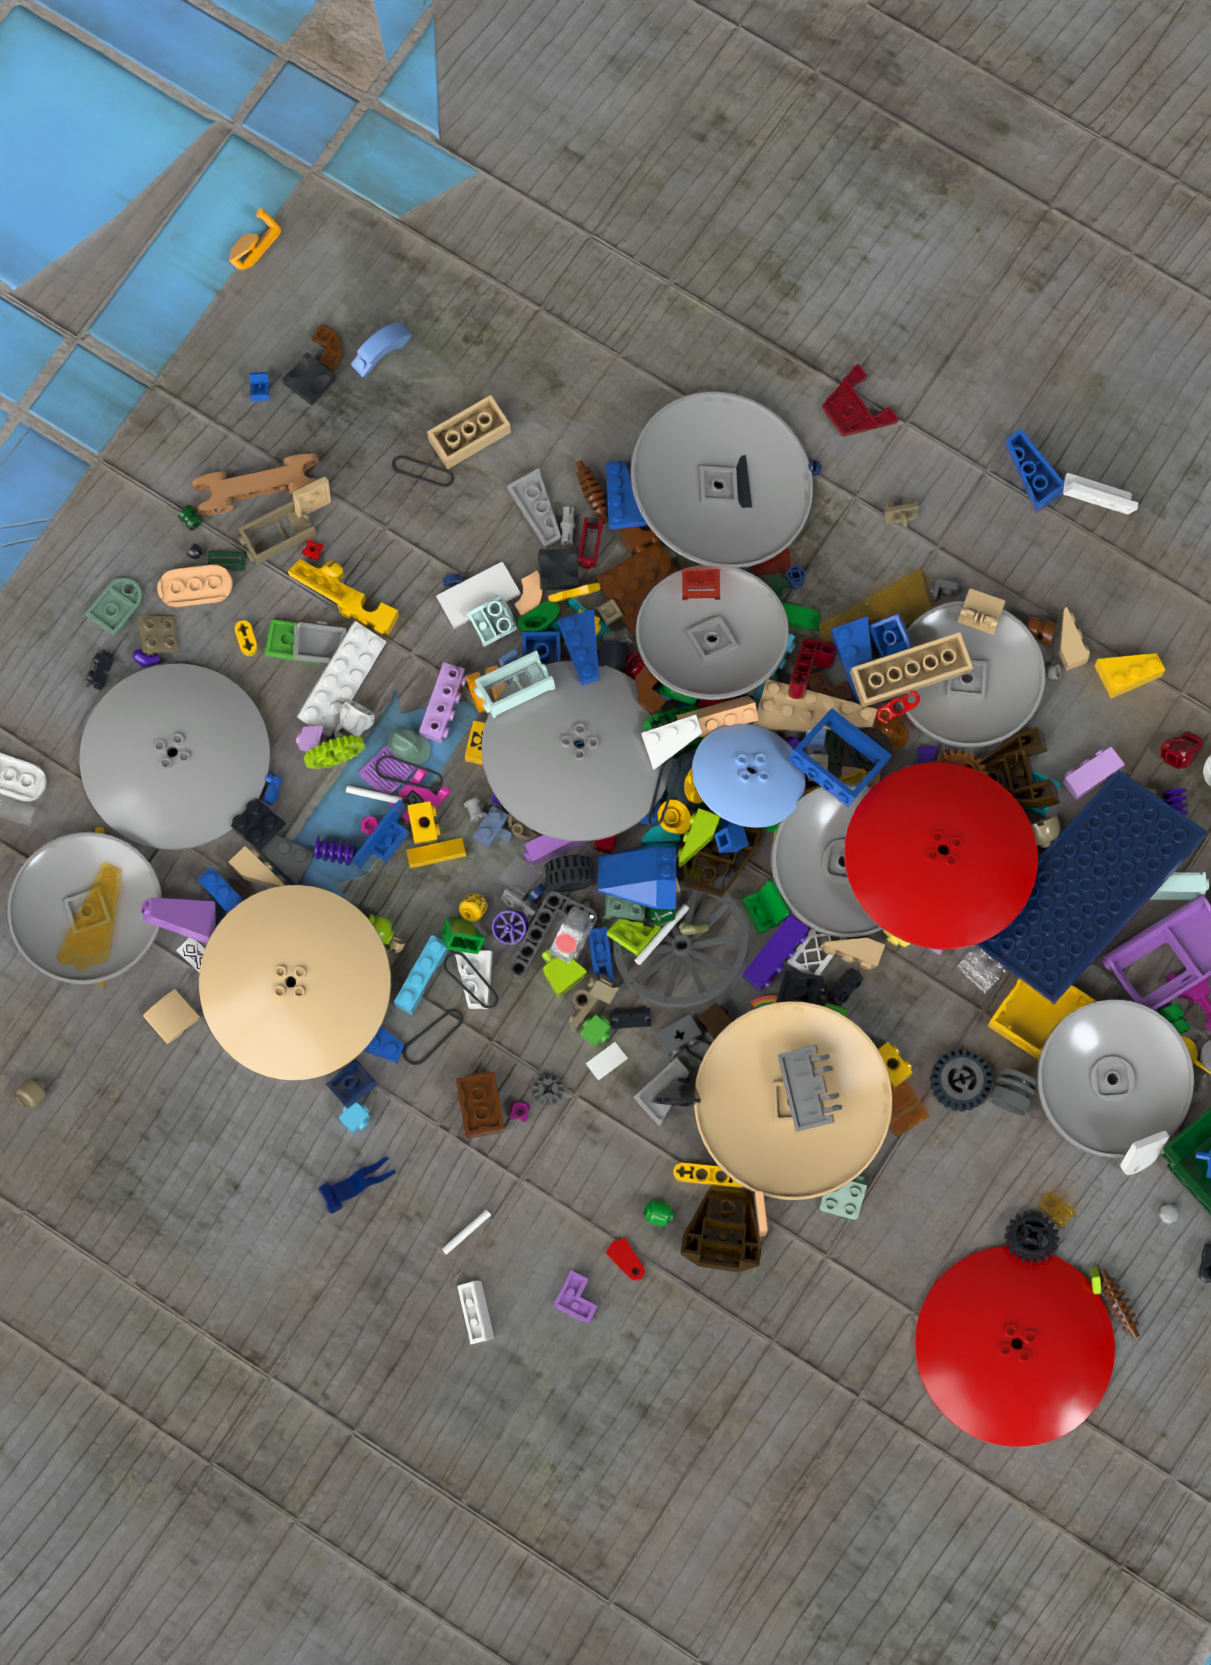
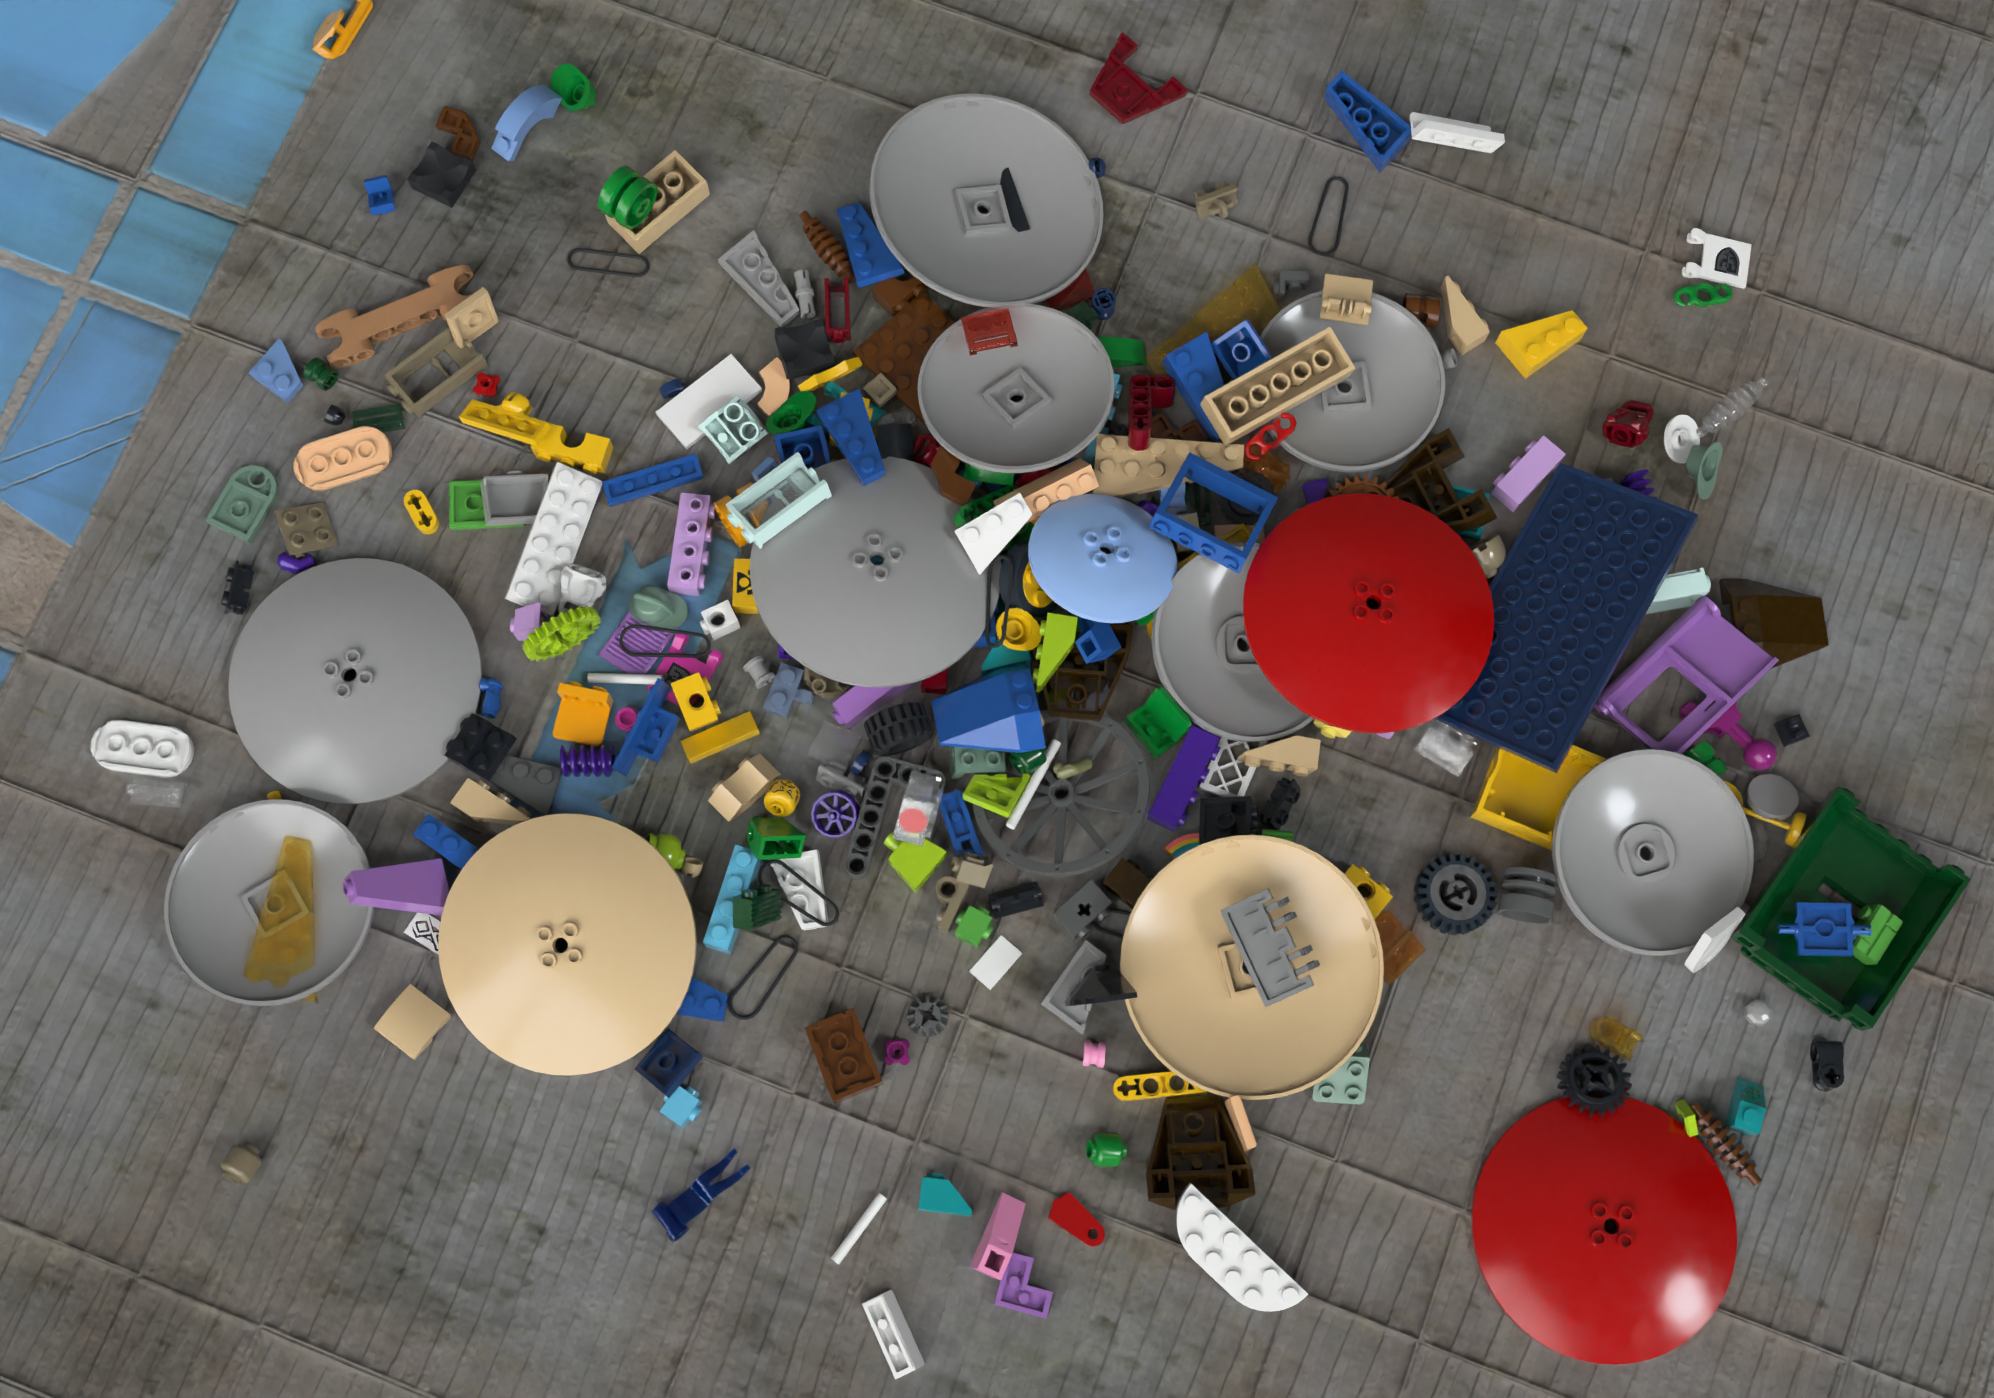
camera: 15 degrees left, 0 degrees up
none -> medium blue wing [249,338,304,403]
none -> green piece [550,64,597,112]
none -> light orange bracket [552,681,613,747]
none -> green wheel [597,165,658,230]
none -> blue plate [602,453,704,507]
none -> white brick [700,600,740,641]
none -> tan brick [708,754,781,822]
none -> dark green brick [733,884,782,931]
none -> teal slope [918,1173,972,1216]
none -> bright pink slope [969,1192,1026,1280]
none -> bright pink wheel [1082,1040,1106,1068]
none -> white plate [1176,1183,1308,1312]
none -> black piece [1308,176,1349,256]
none -> teal slope [1725,1077,1766,1136]

